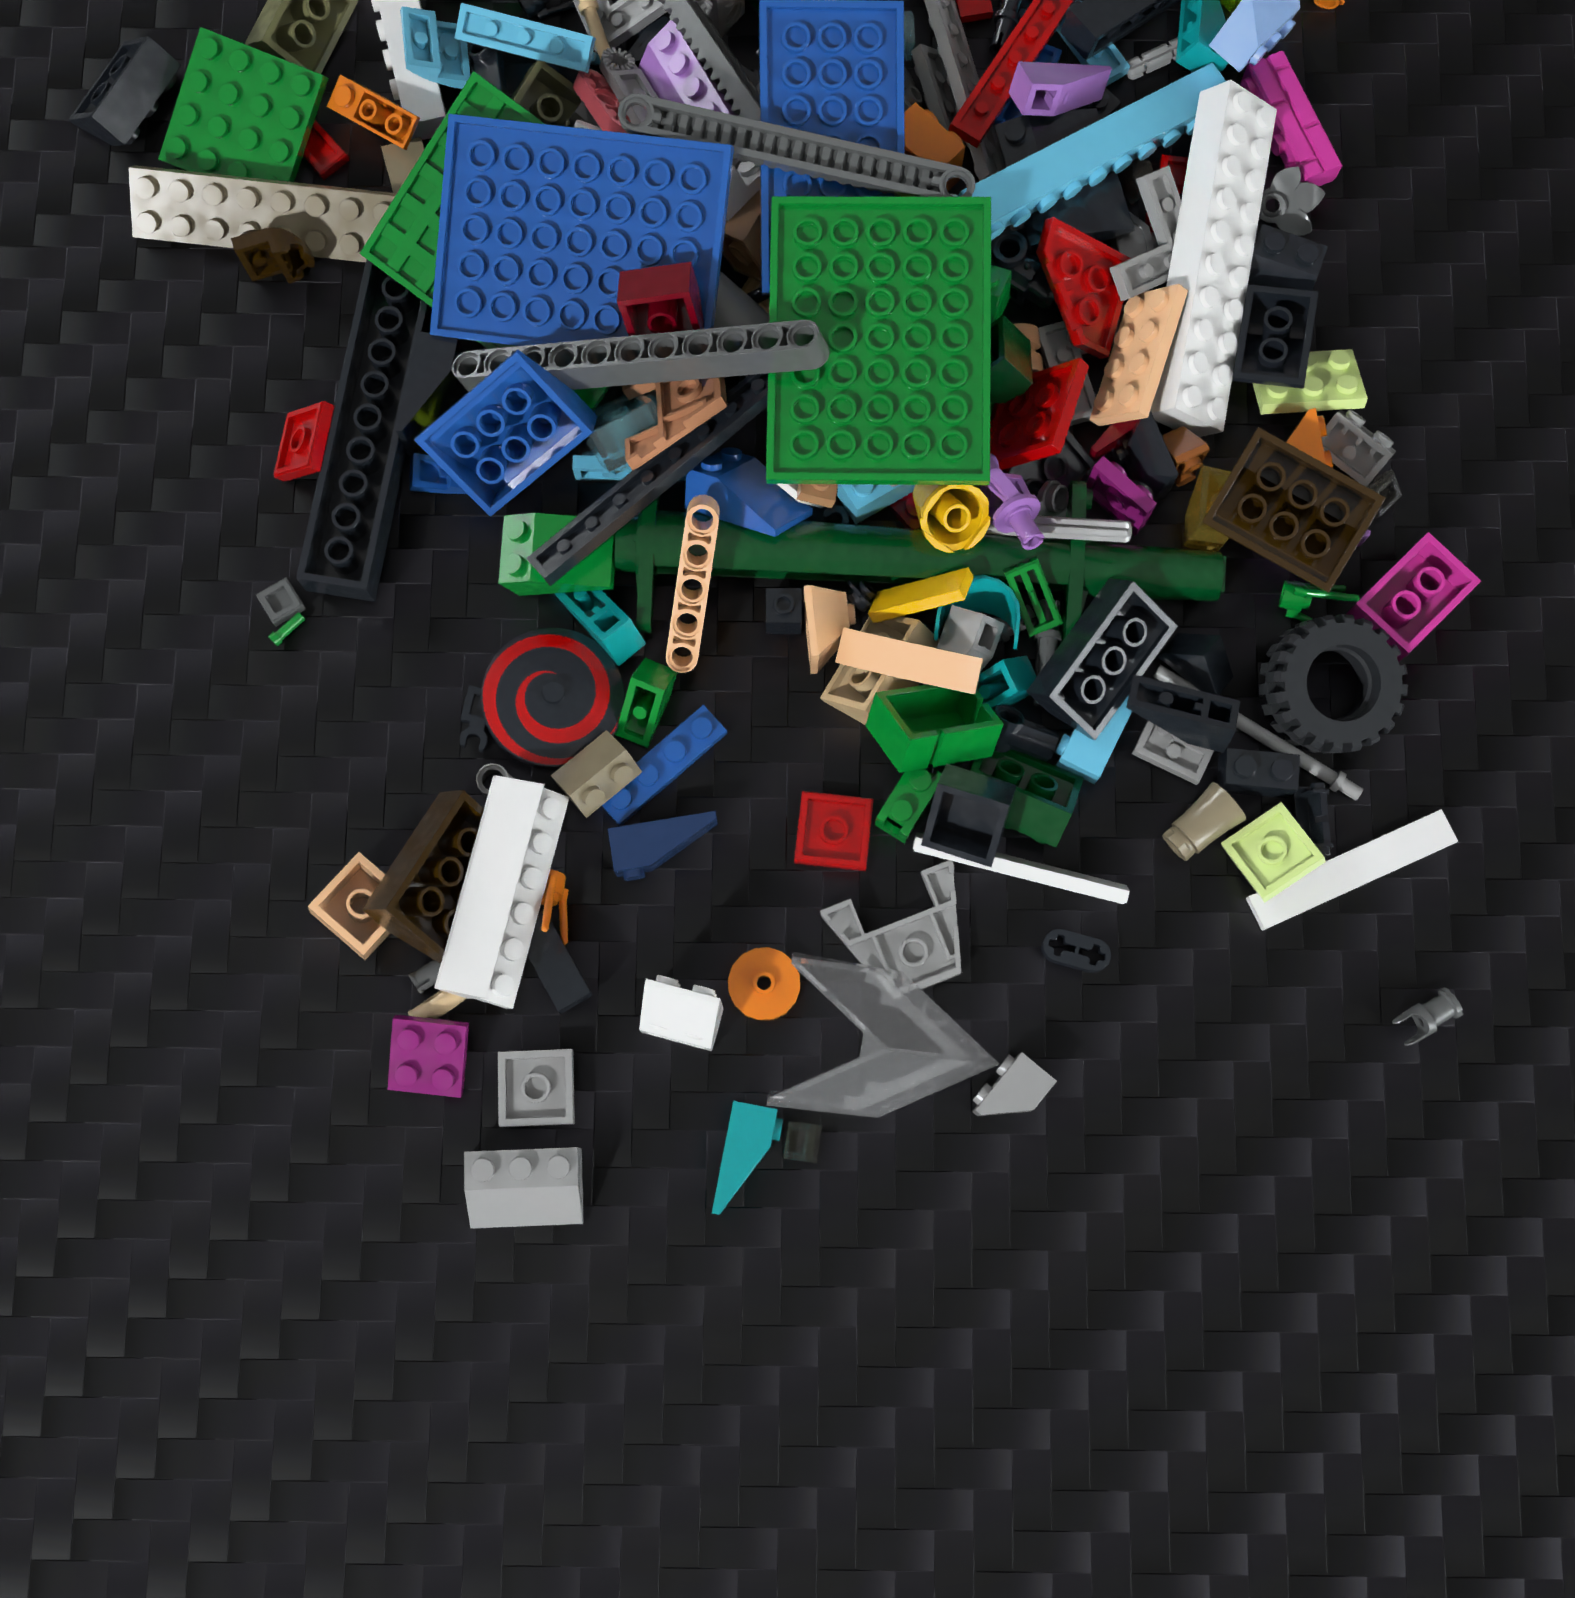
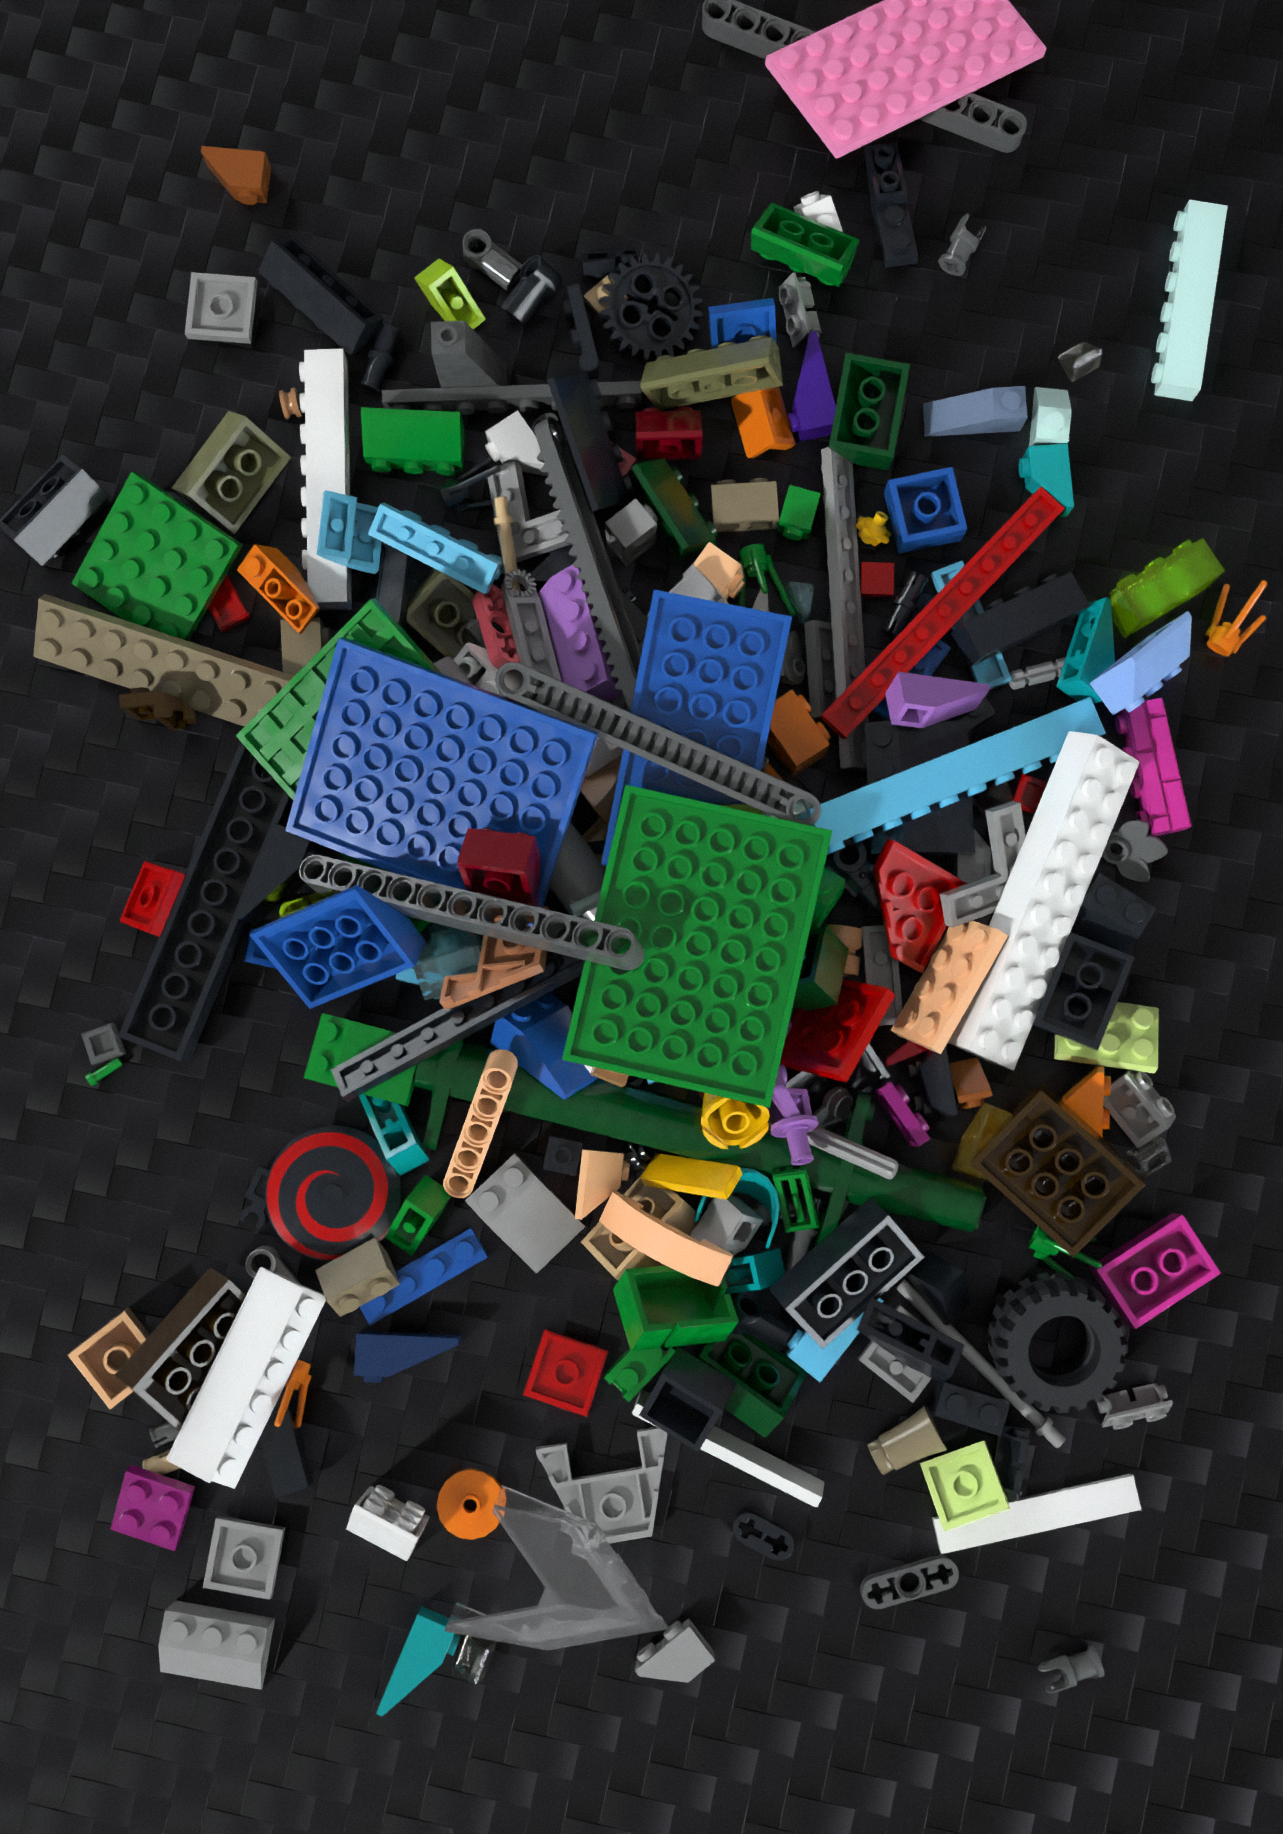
camera: 15 degrees right, 5 degrees up
none -> light grey slope [465,1153,586,1273]
none -> dark grey beam [860,1555,959,1609]
none -> light grey hinge [1097,1383,1173,1430]

